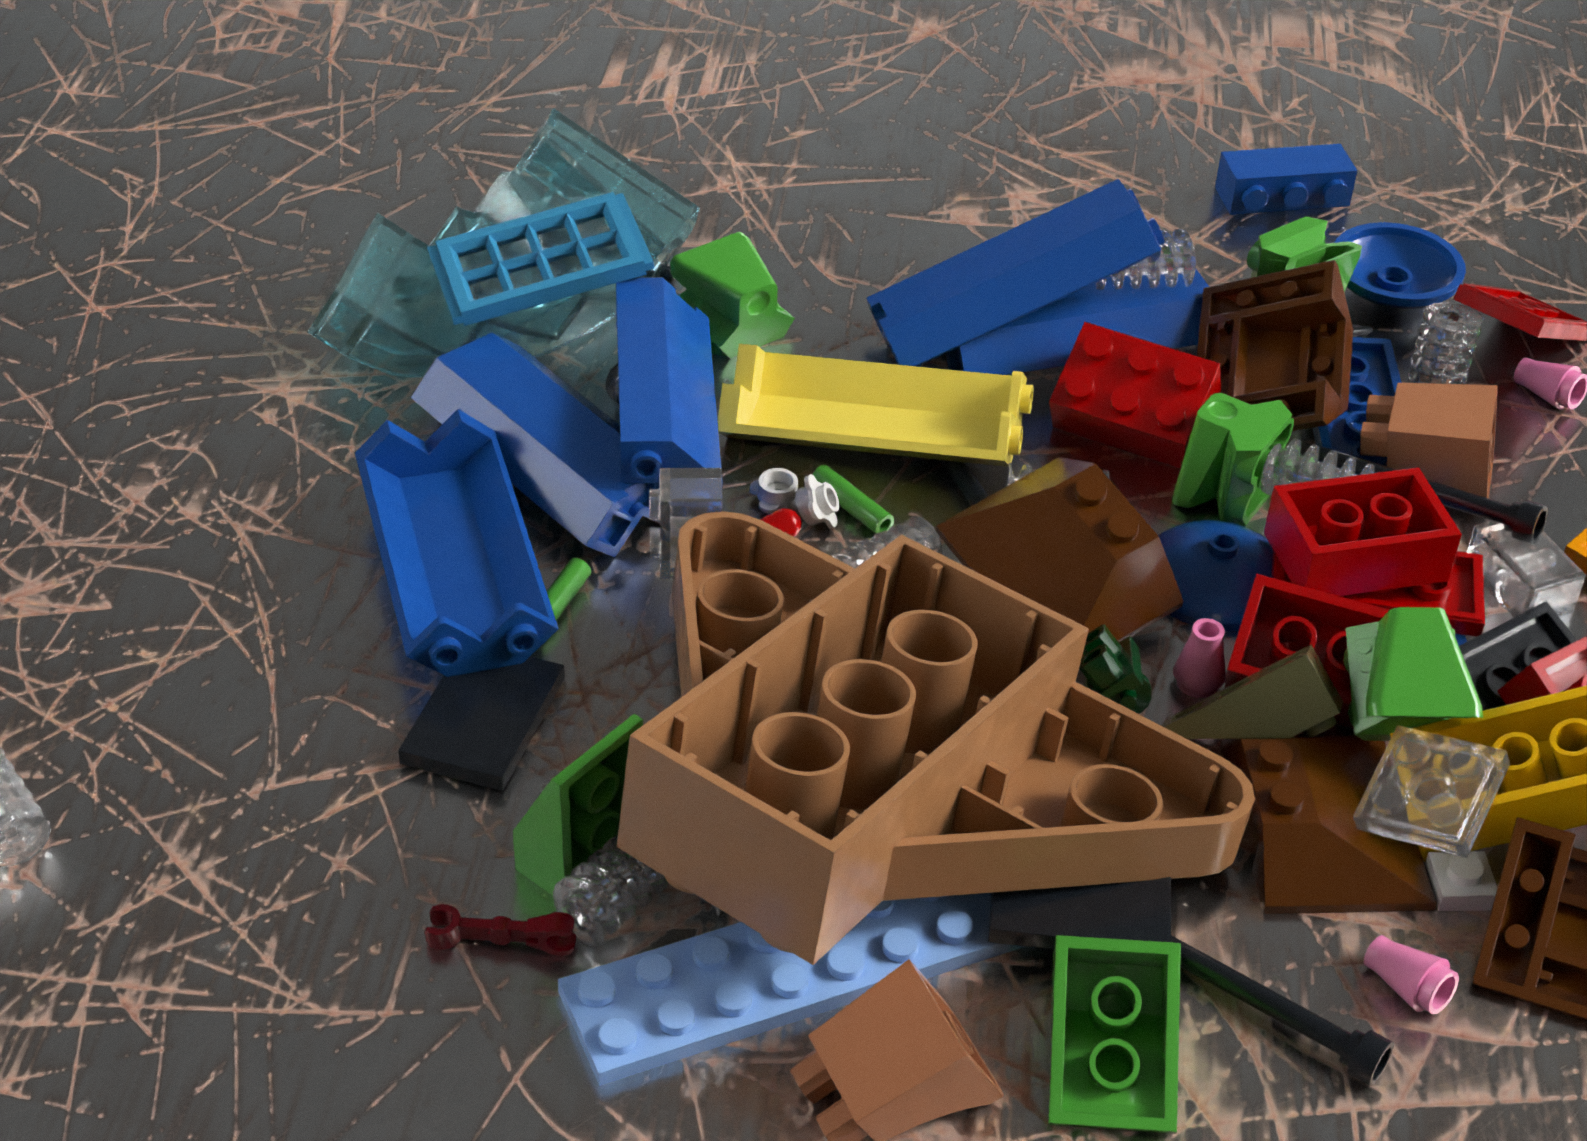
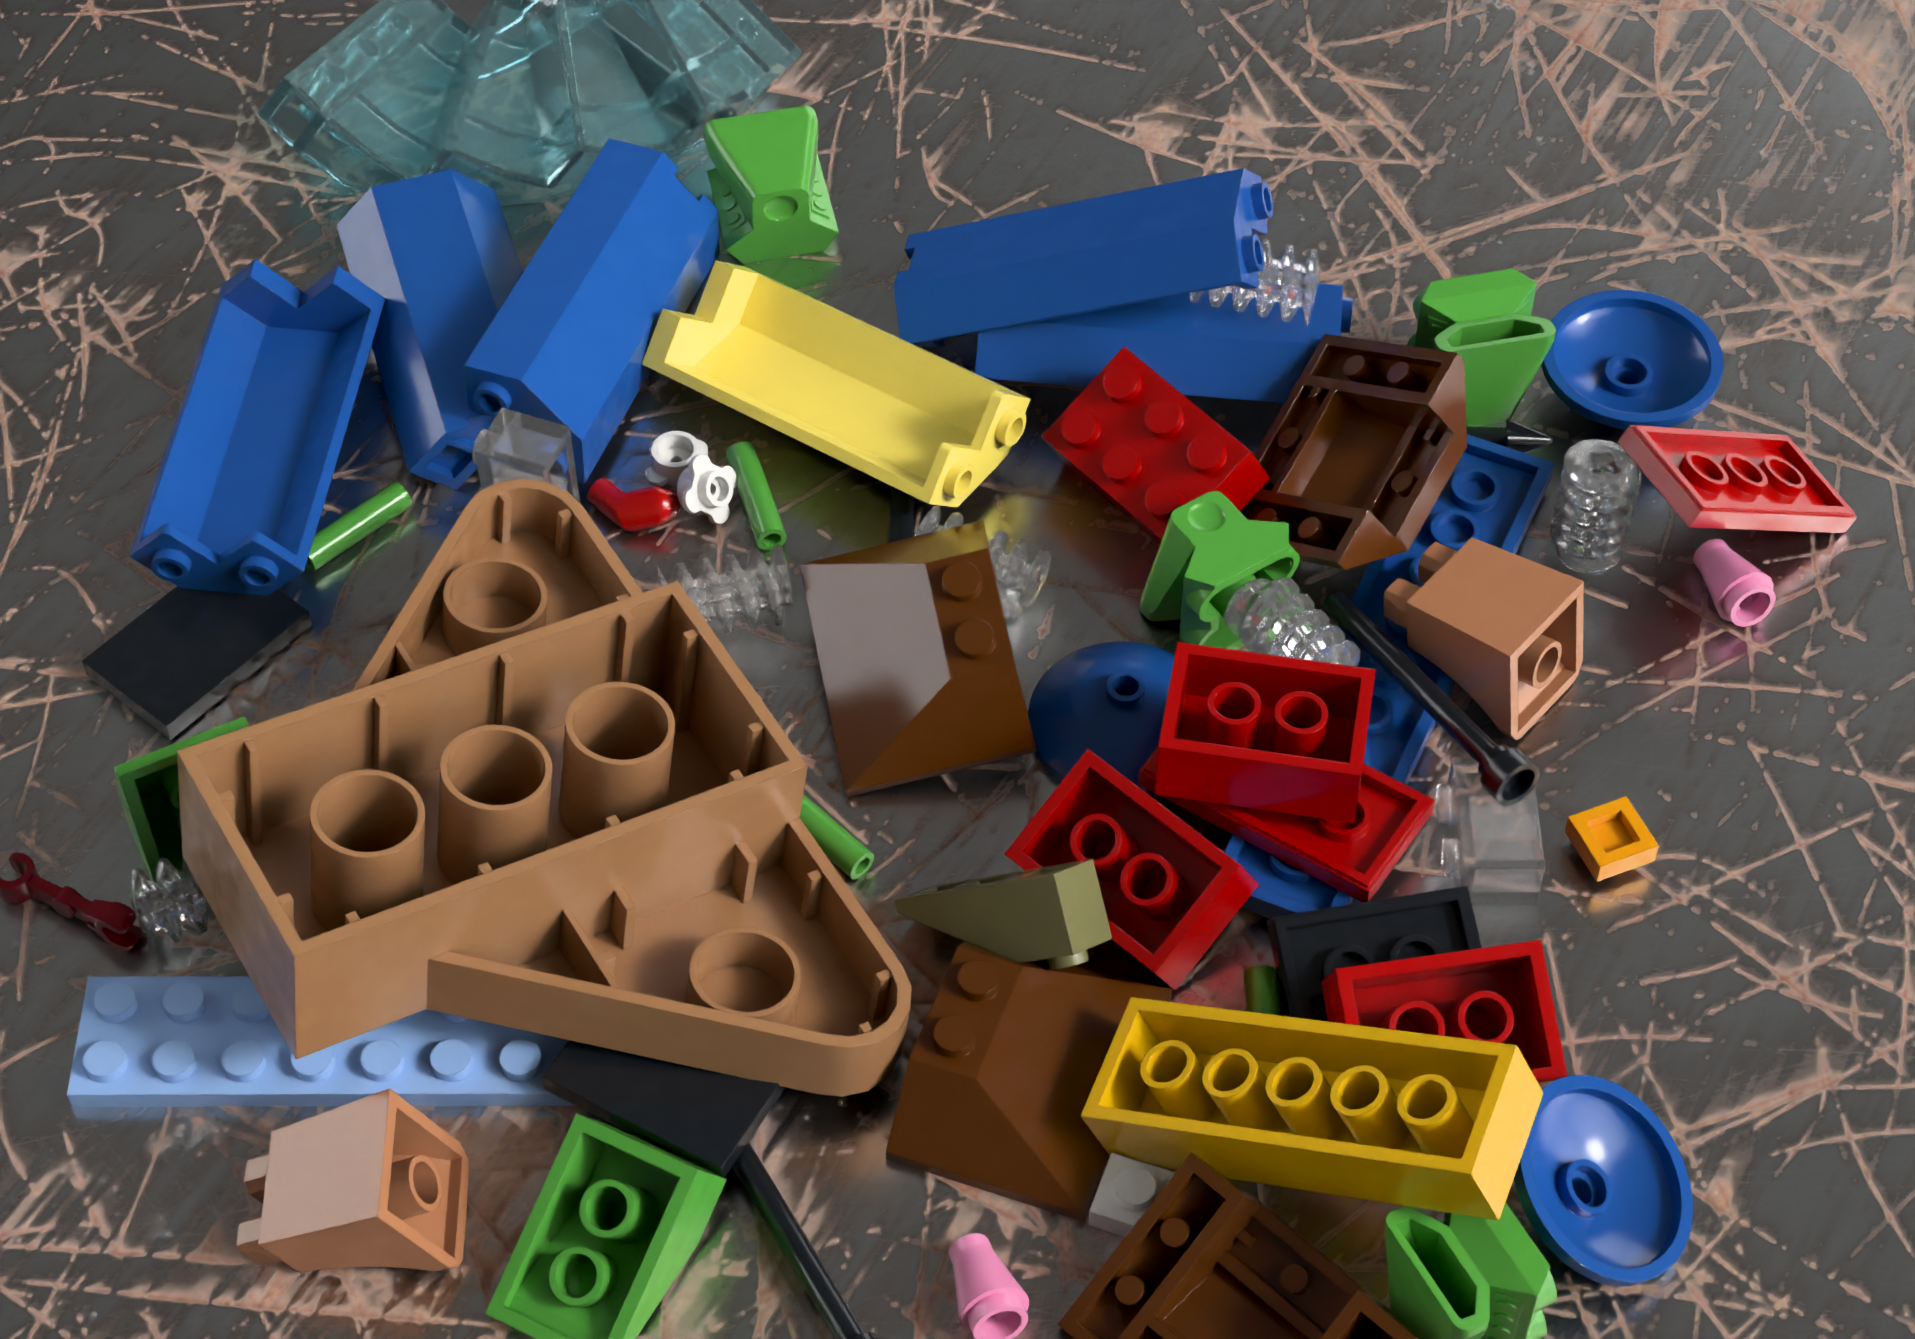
camera: 25 degrees right, 10 degrees up
dark azure piece [427,192,655,326] -> none
dark green hips [1079,624,1152,714] -> none
bright pink cone [1173,618,1226,698] -> none
blue brick [1215,143,1357,215] -> none
bright green piece [1343,607,1483,741] -> none
clear plate [1353,725,1510,858] -> none

